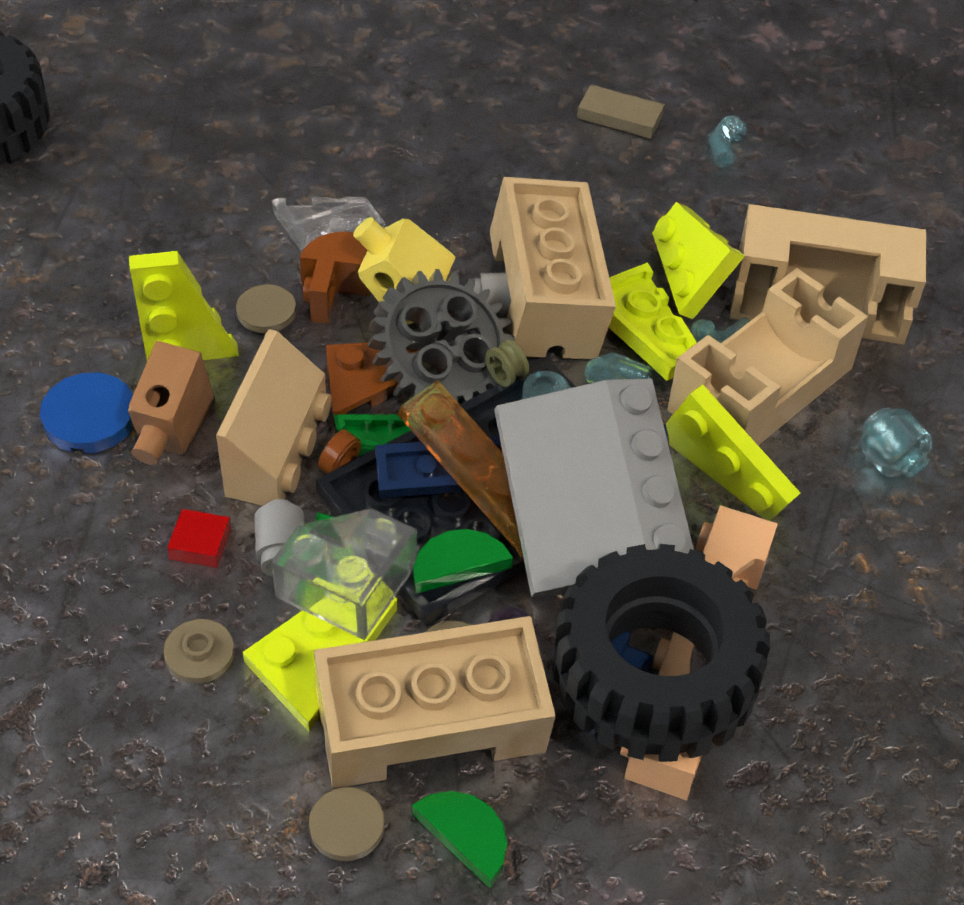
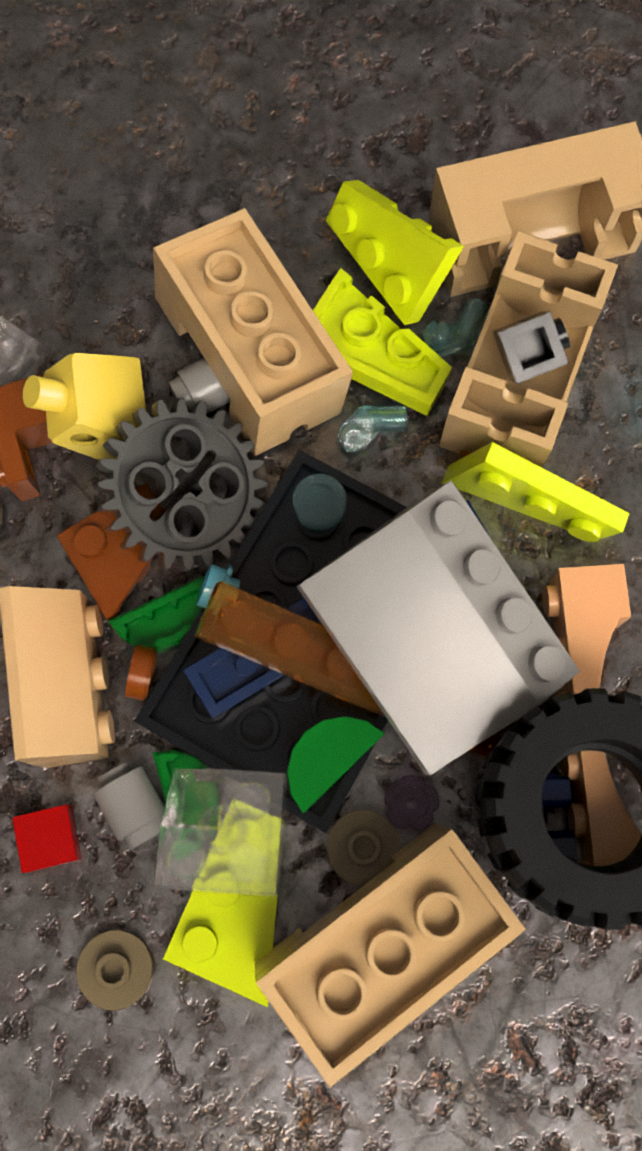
camera: 20 degrees left, 25 degrees up
dark tan piece [309,787,384,861] -> none
green tile [411,791,507,889] -> none
olive bush [485,339,529,387] -> none
dark tan tile [577,85,665,139] -> none
clear light blue arm [708,115,747,167] -> none
none -> brick [493,311,570,384]

